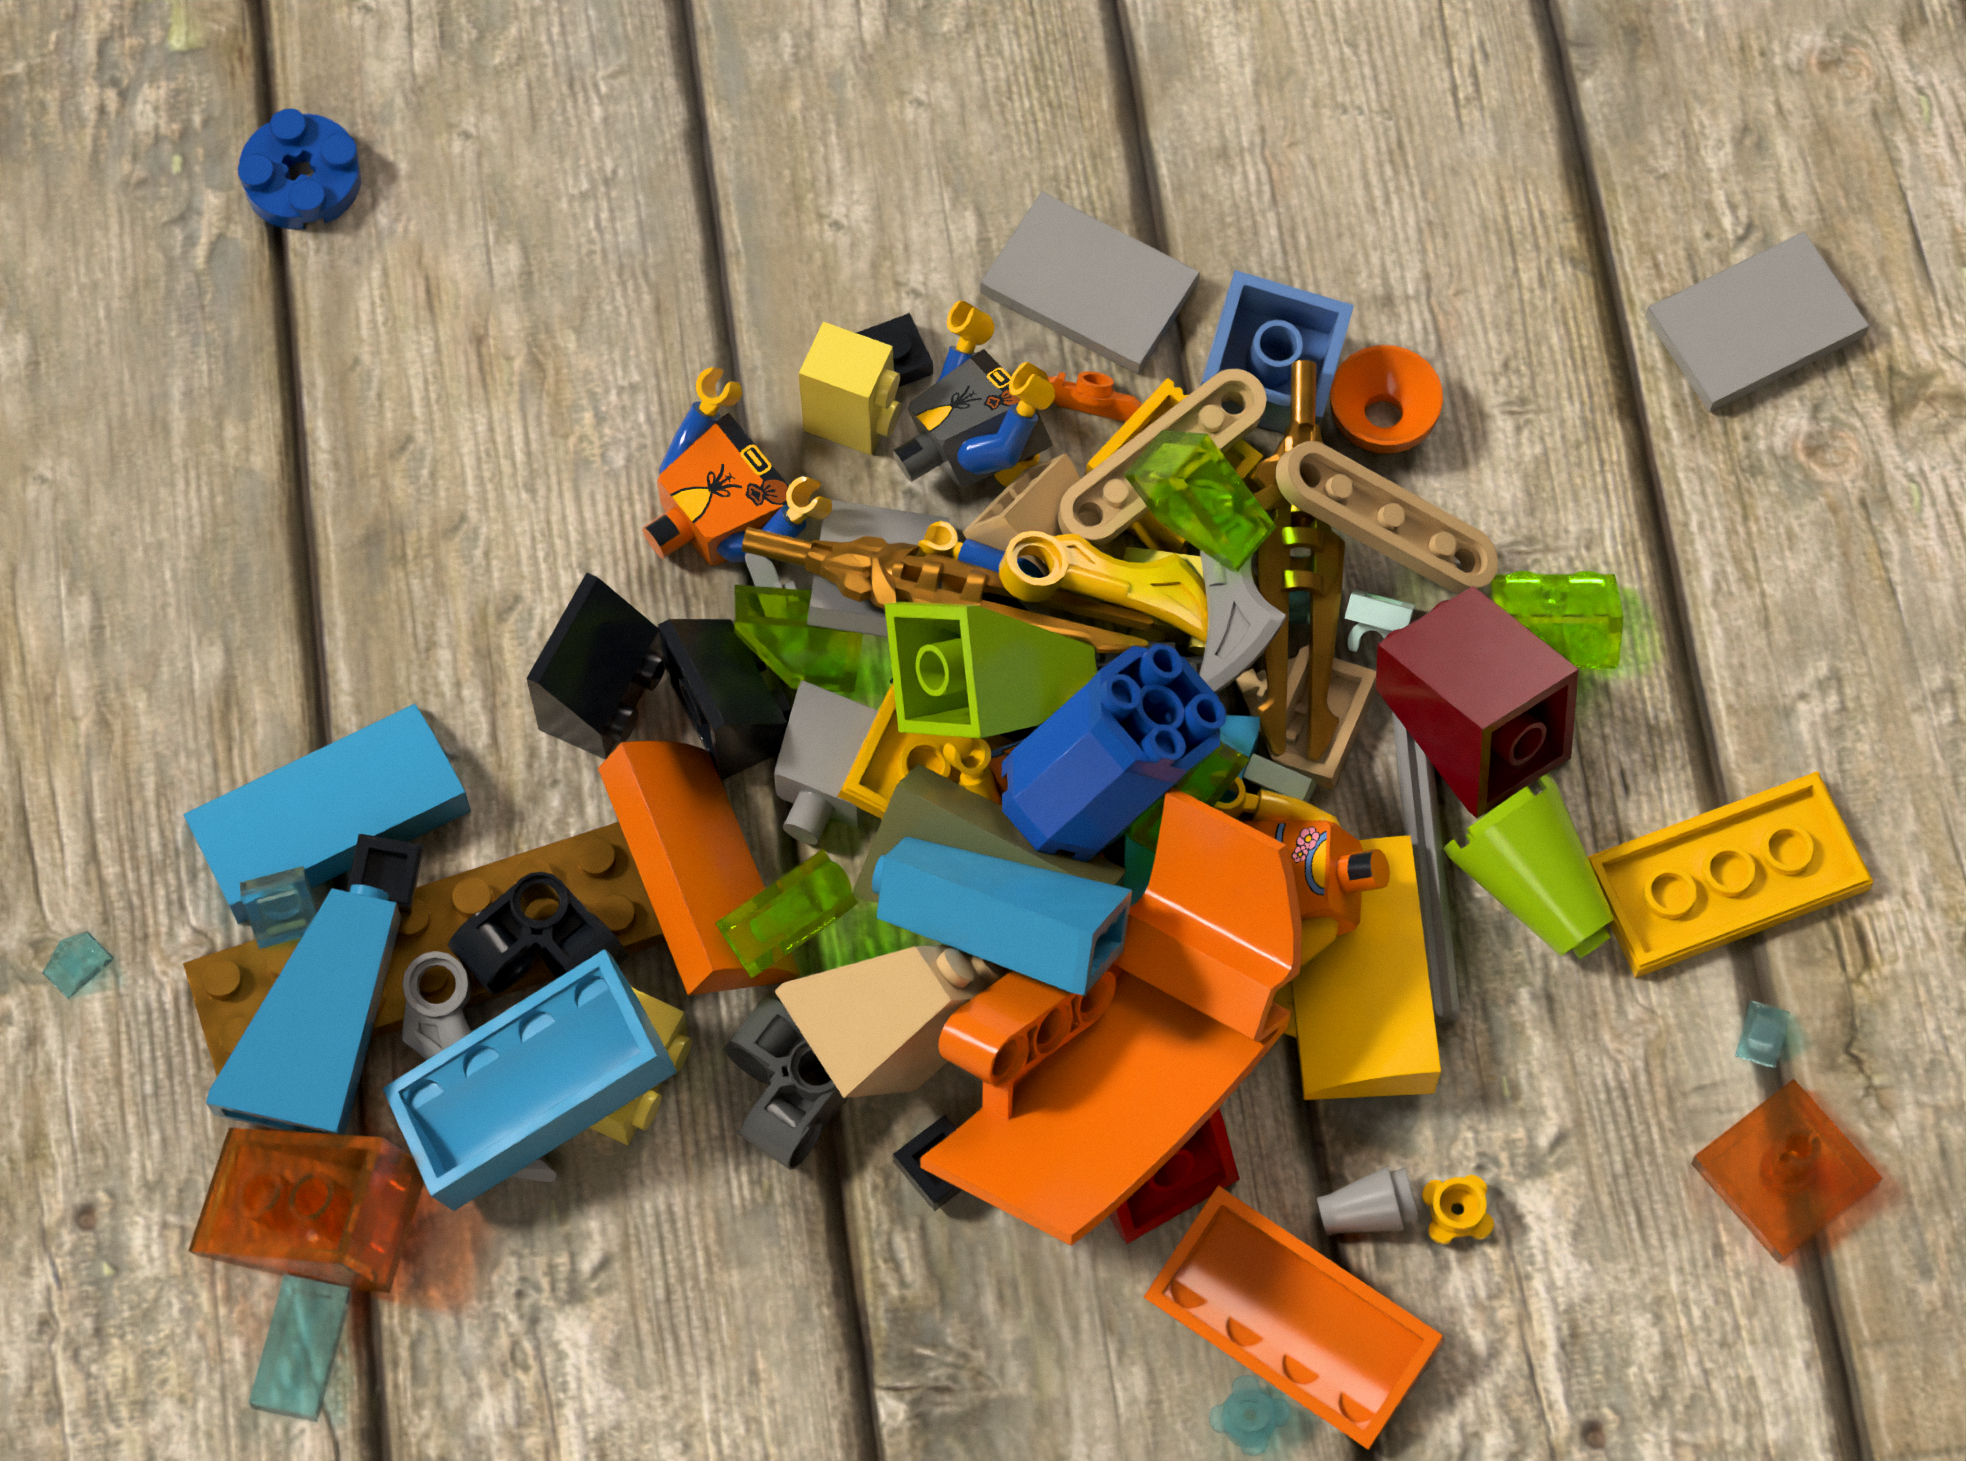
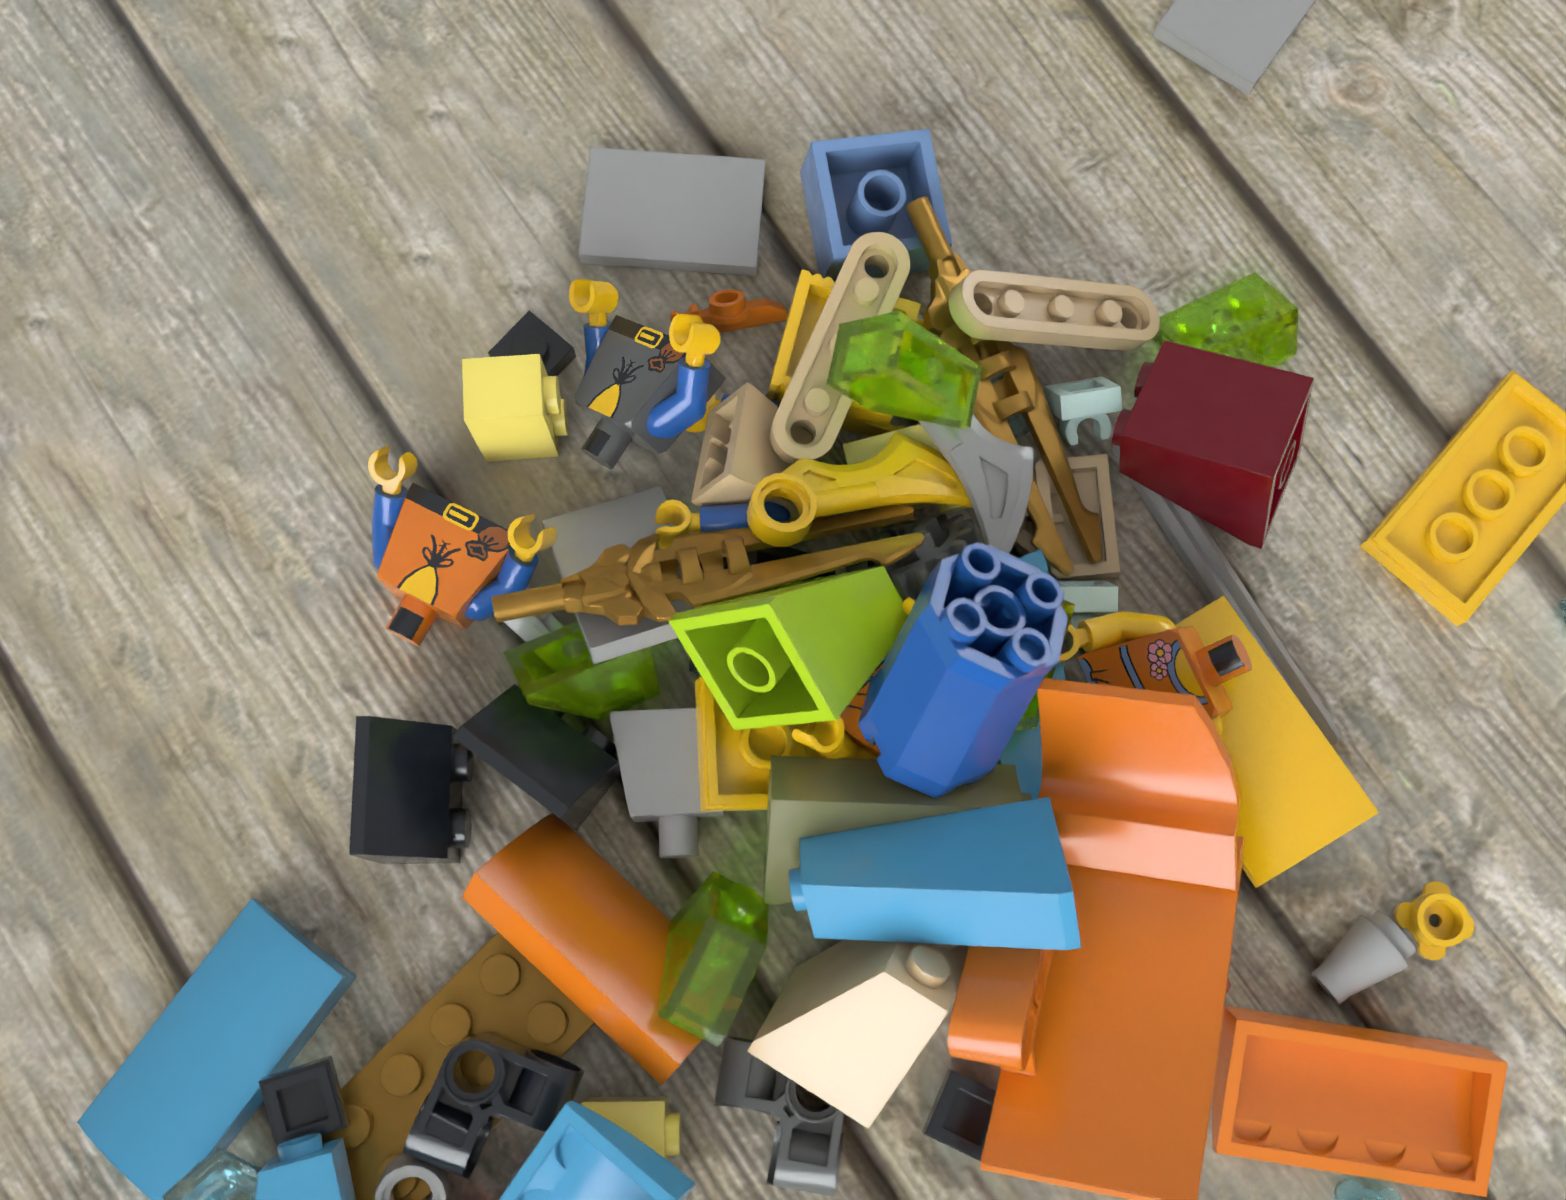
camera: 30 degrees left, 10 degrees up
orange piece [1329,345,1443,453] -> none
lime cone [1443,773,1614,960] -> none

